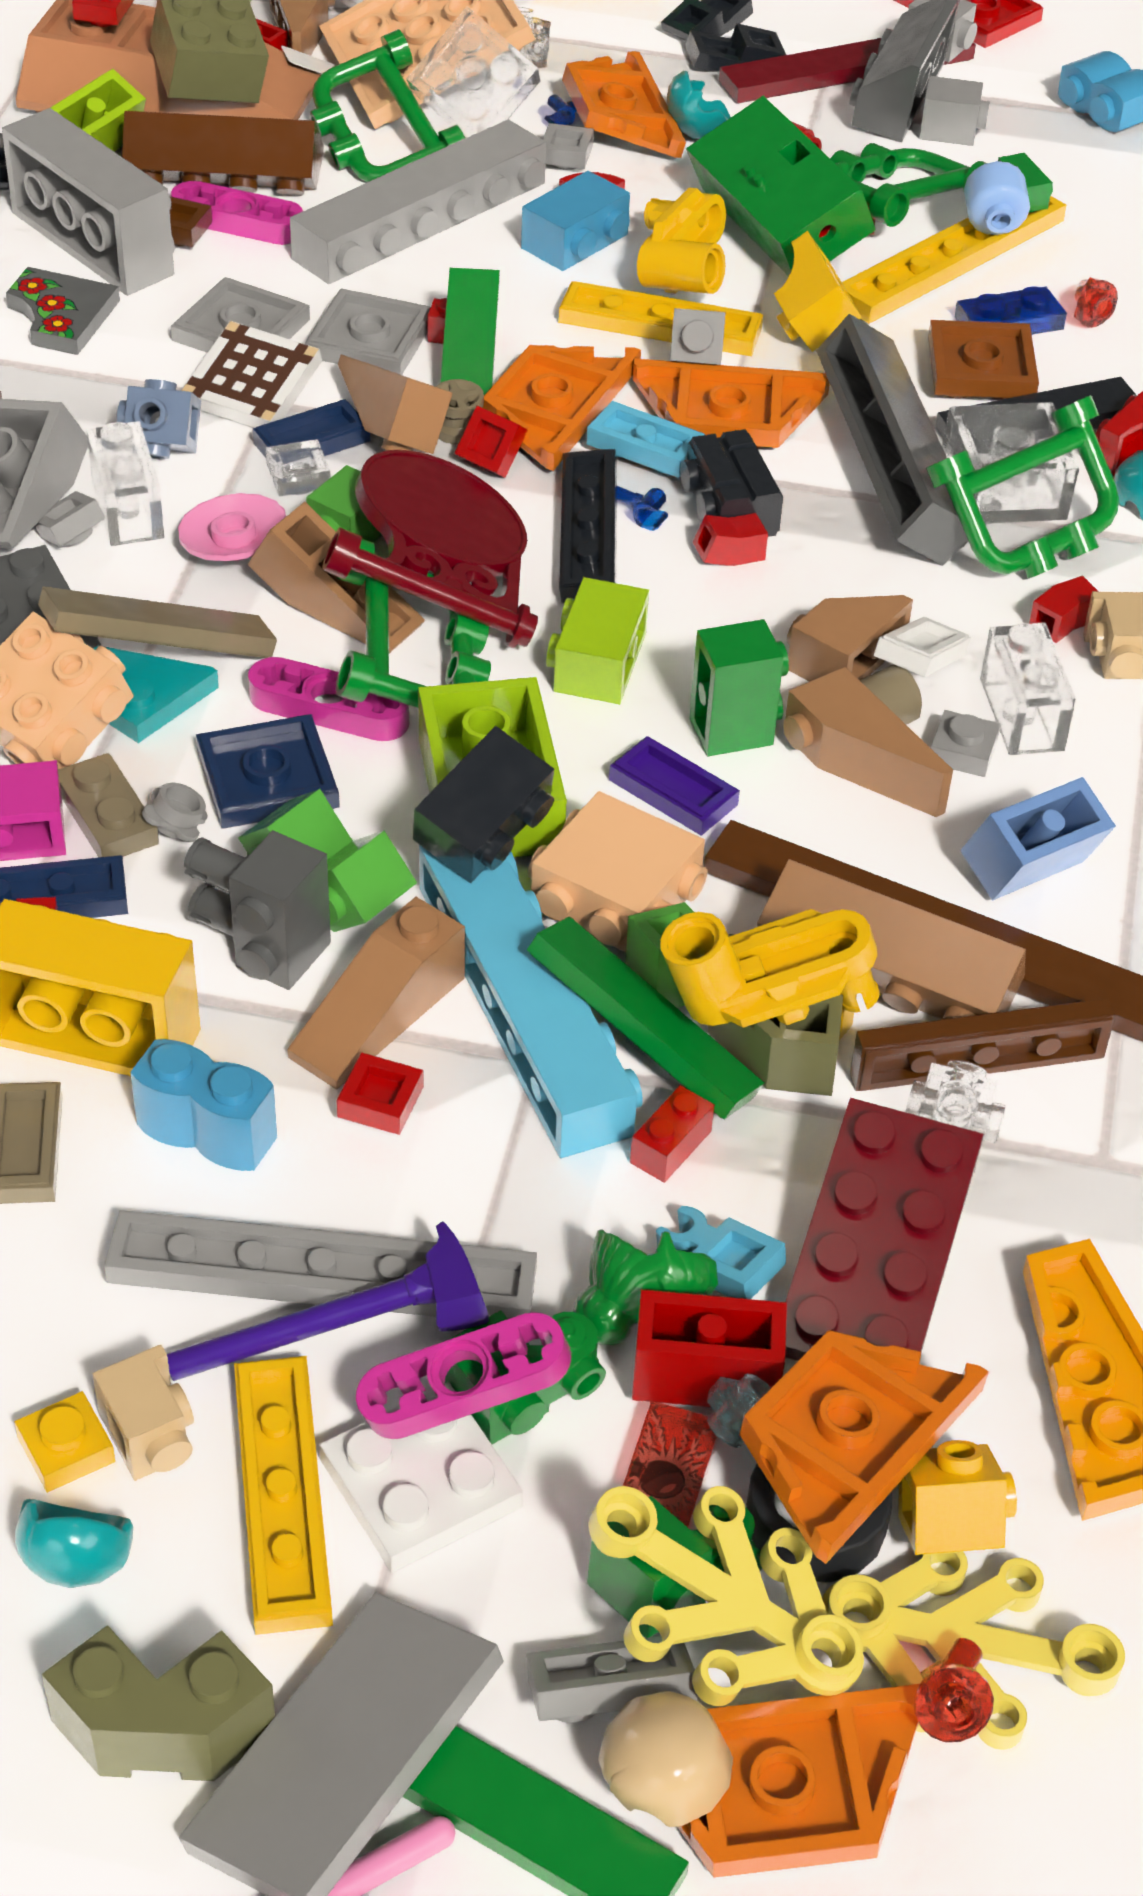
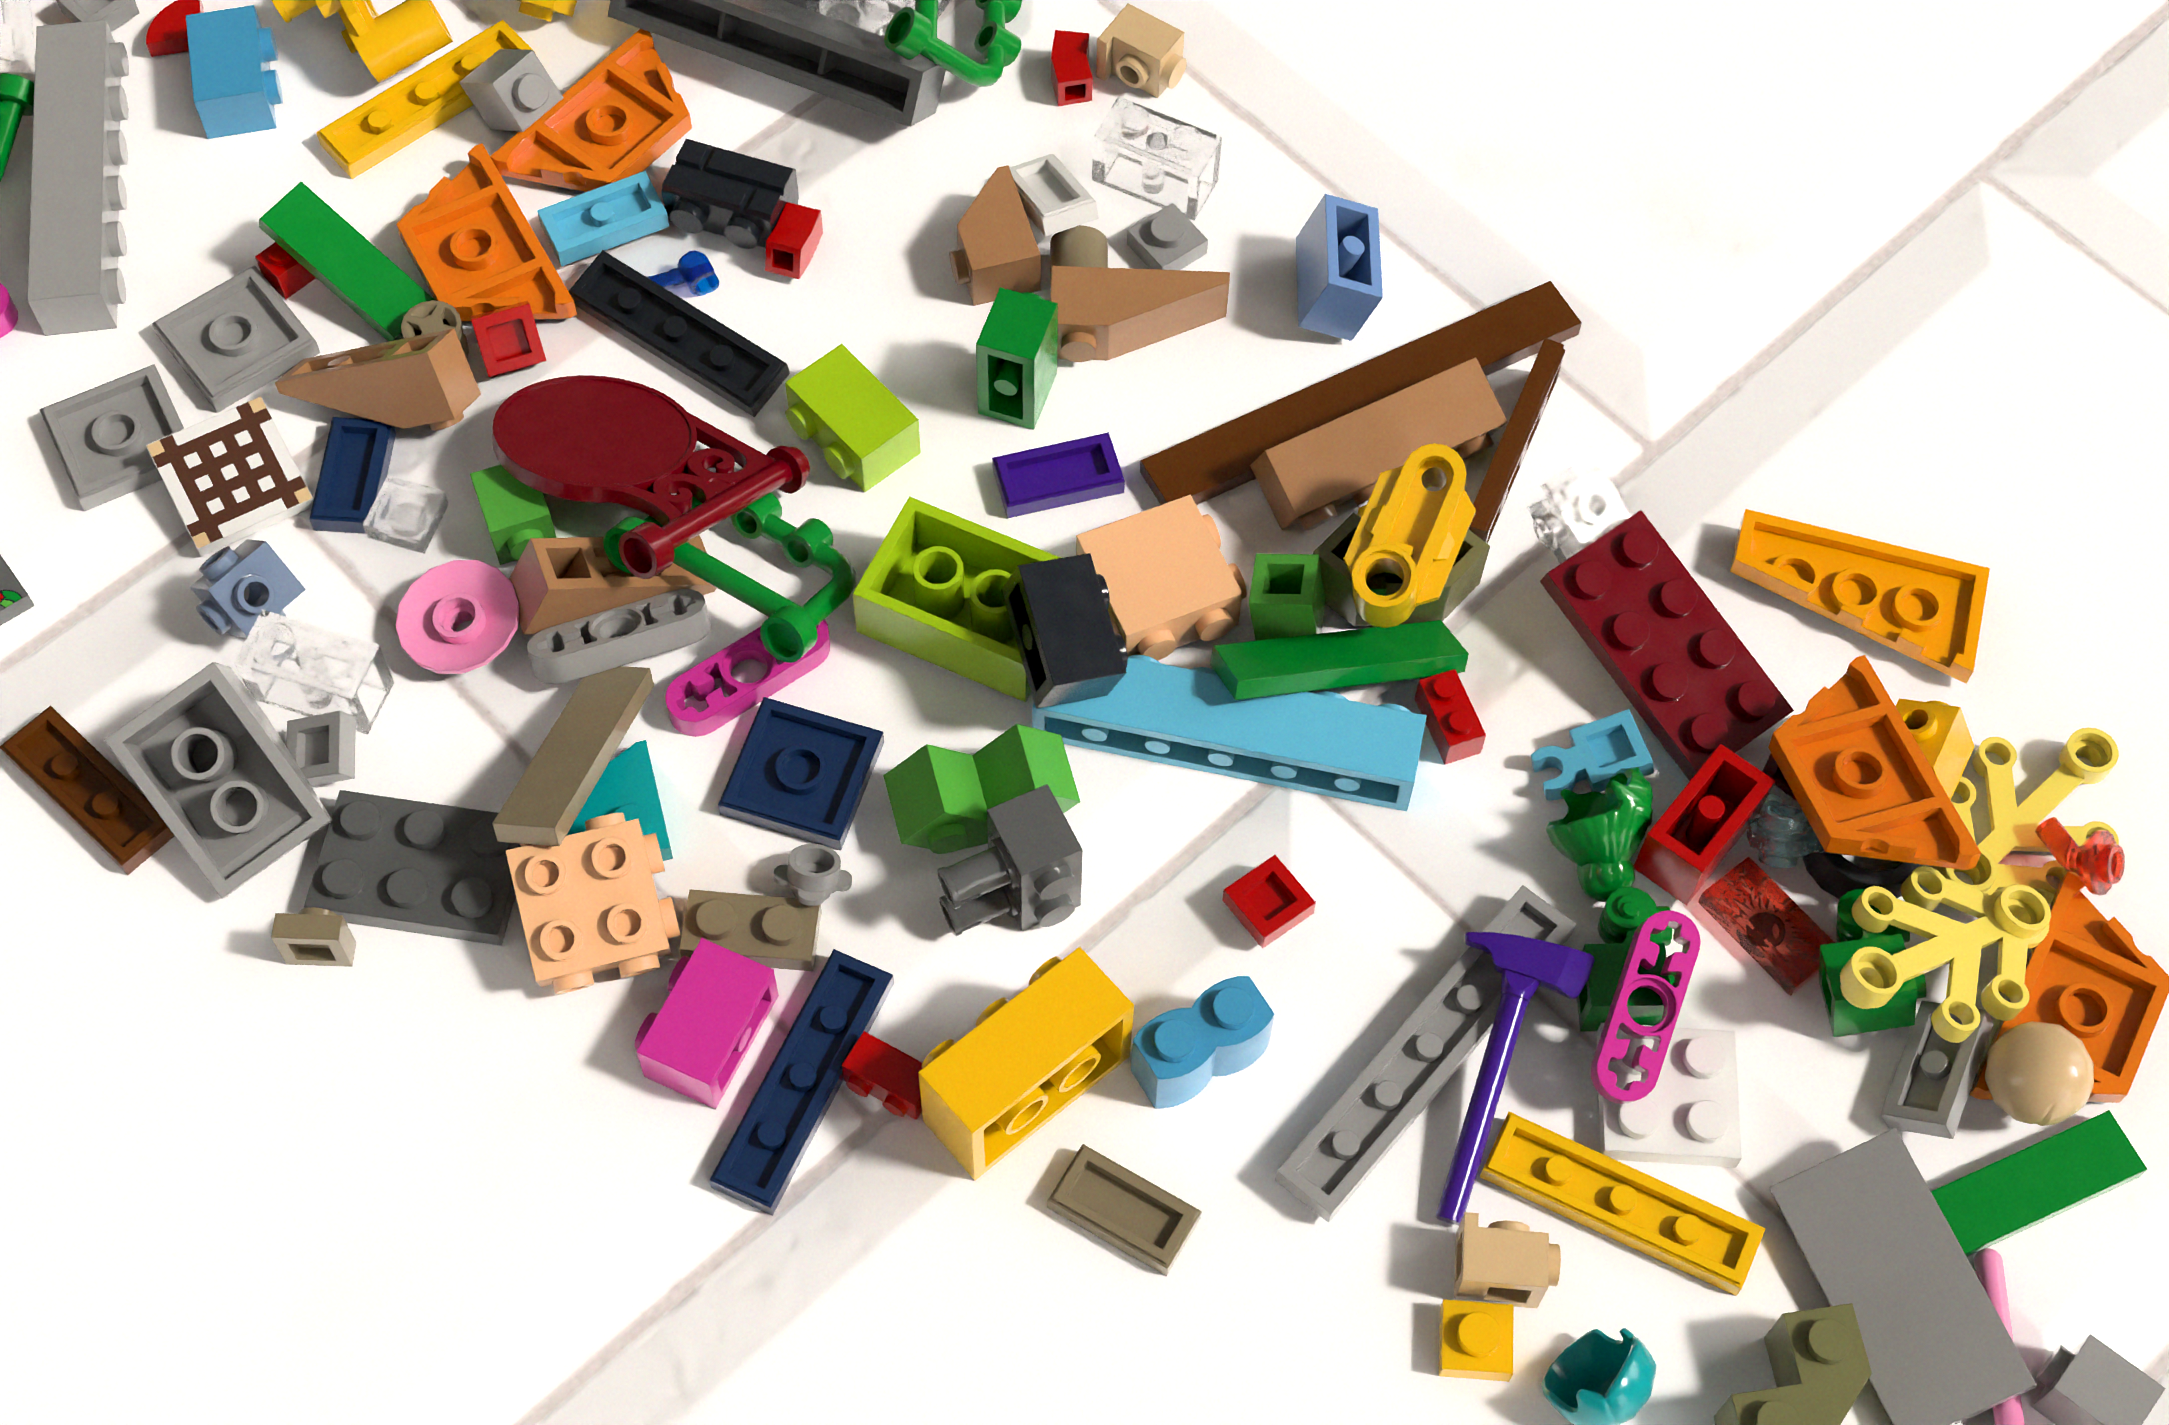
camera: 55 degrees left, 15 degrees up
medium nougat slope [287,896,465,1090] -> none
none -> light grey beam [527,589,711,684]

